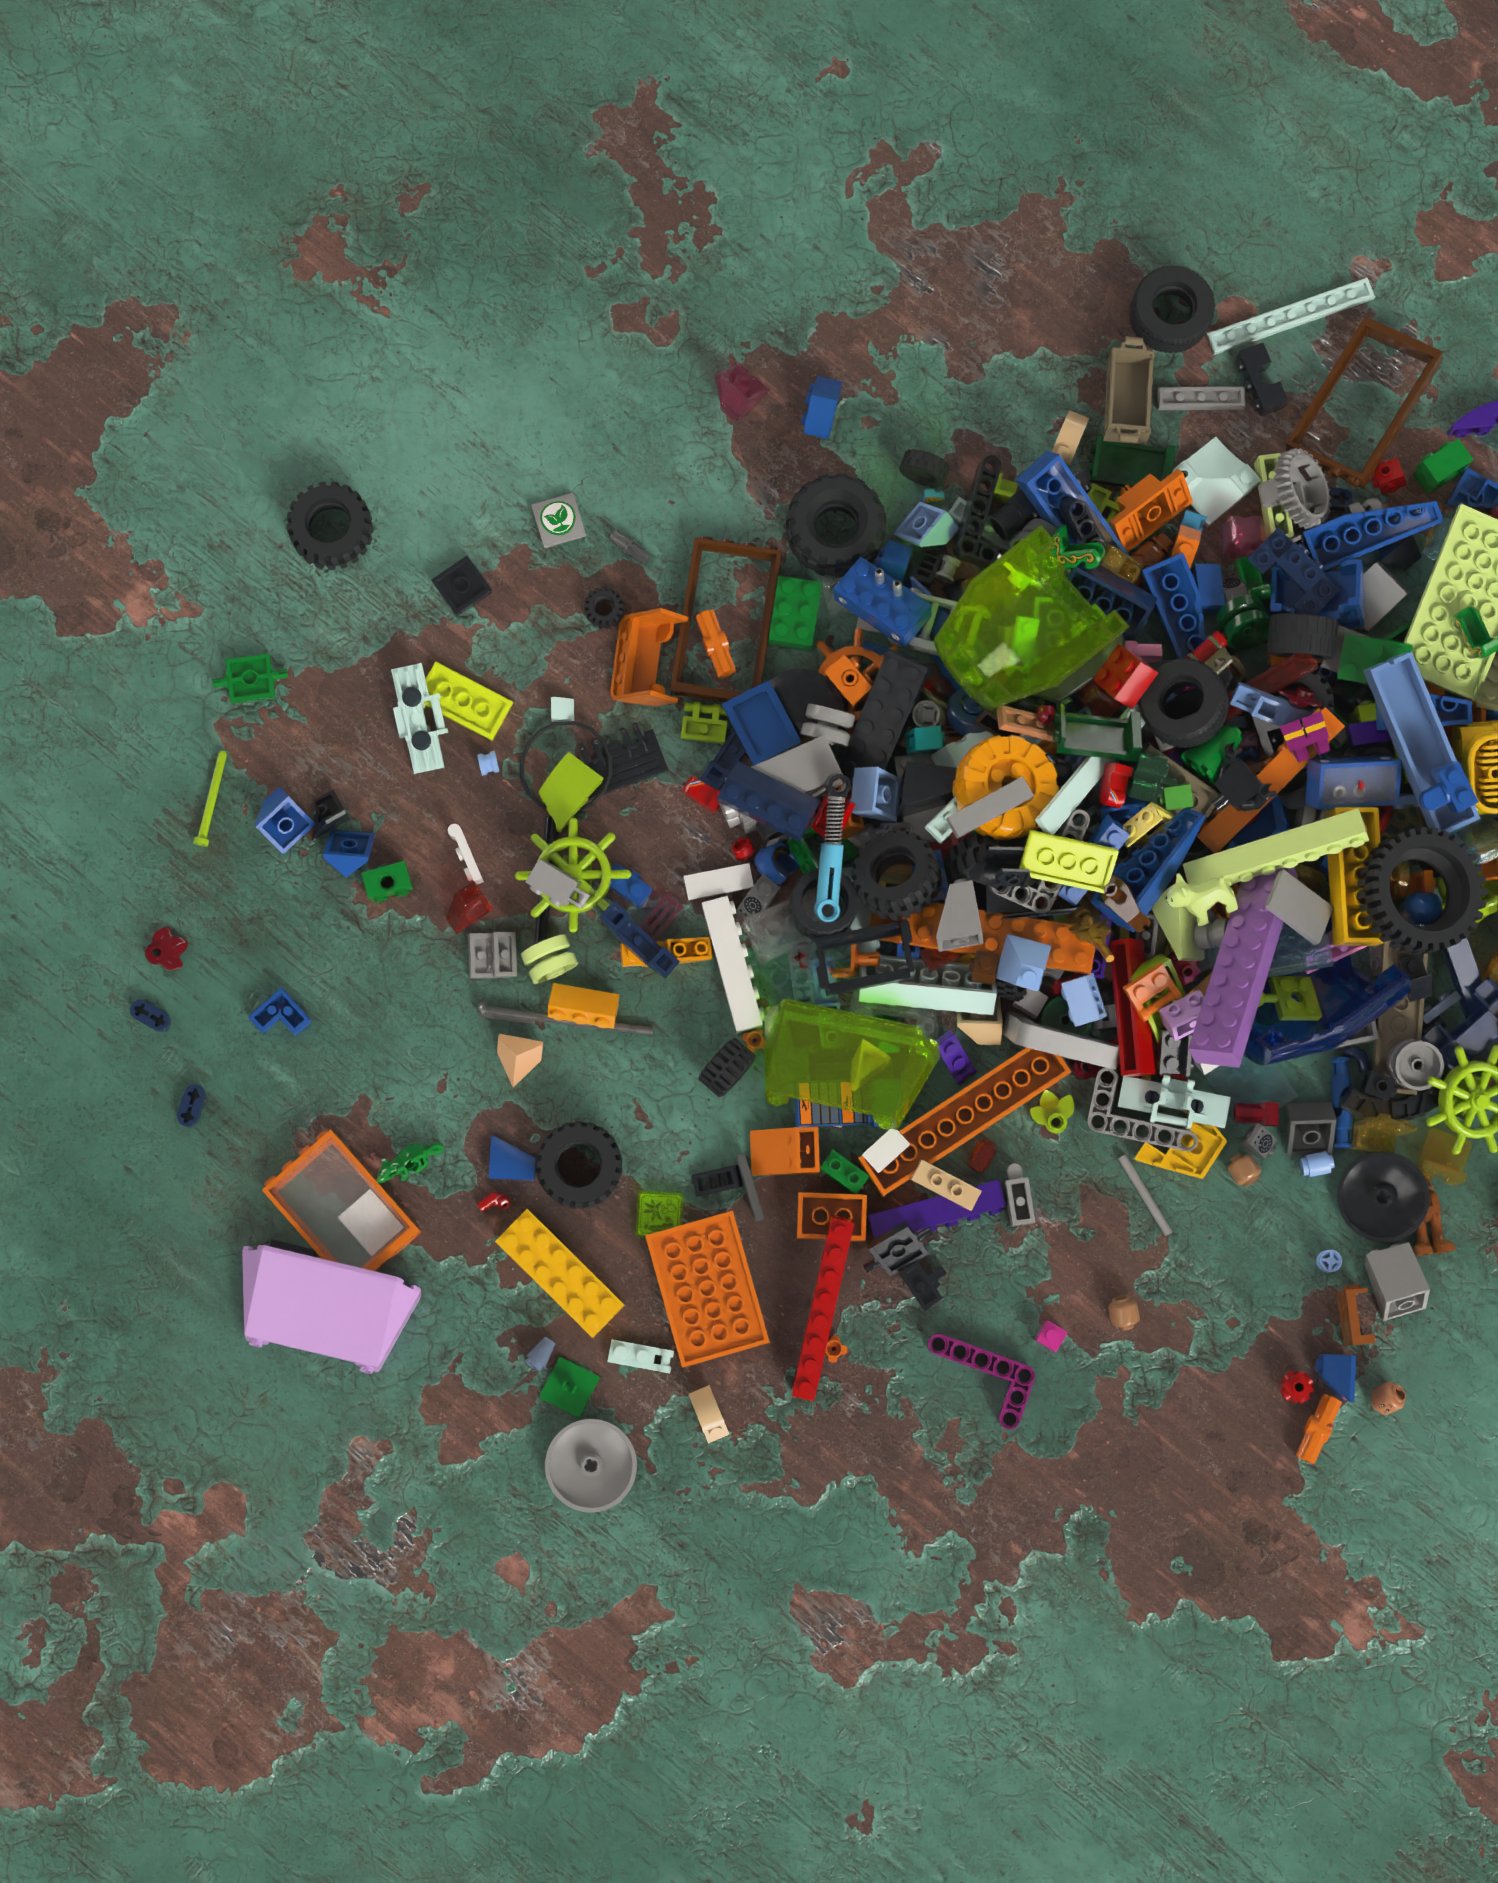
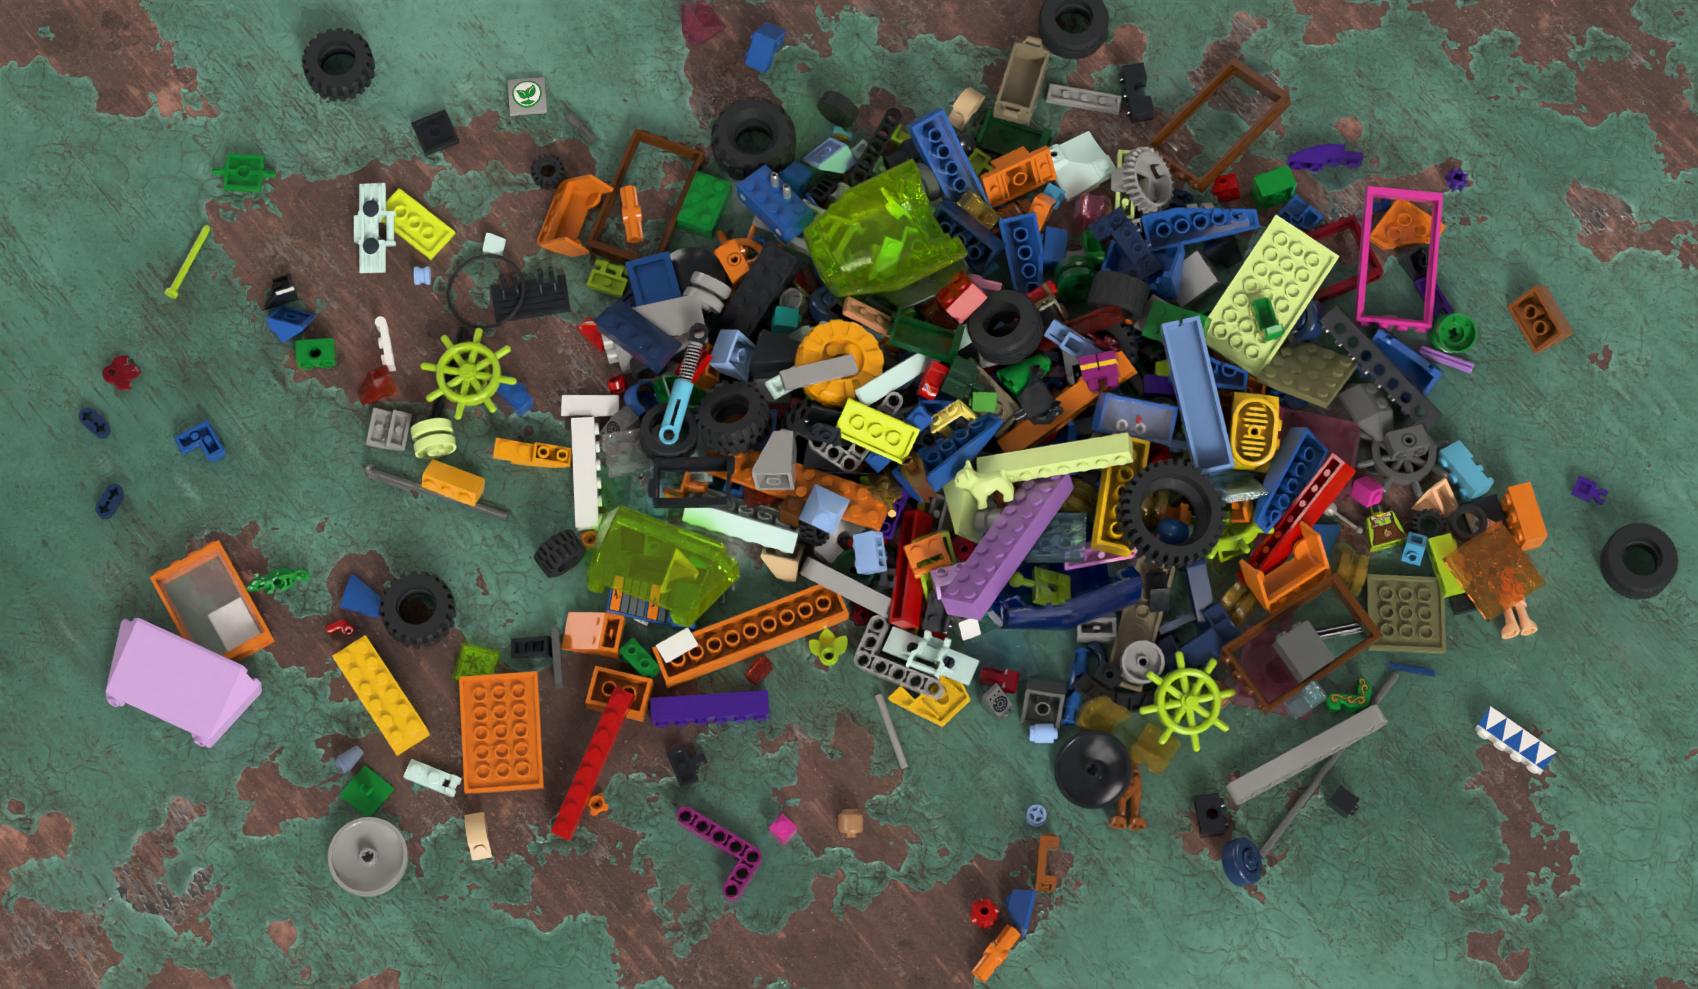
camera: 15 degrees right, 10 degrees down
blue slope [255,786,315,854] -> none
light nougat slope [497,1034,543,1088] -> none
light grey brick [526,859,590,909] -> none
lime slope [538,752,603,833] -> none
dark blue slope [599,900,680,978] -> none
clear pink tile [639,893,684,942] -> none
black plate [863,1221,934,1277] -> none
tan plate [911,1159,982,1211] -> none
dark purple plate [932,1030,977,1086] -> none
light grey brick [1003,1163,1035,1227] -> none
dark red hinge [1036,705,1055,724] -> none
green animal [1049,524,1105,569] -> none
black beam [1059,497,1106,549] -> none
light aqua tile [1206,278,1375,355] -> none
medium nougat head [1228,1152,1261,1187] -> none
light grey tile [1264,869,1334,945] -> none
light grey slope [1364,1242,1430,1321] -> none
nougat head [1371,1381,1406,1415] -> none
blue brick [1419,761,1478,813] -> none

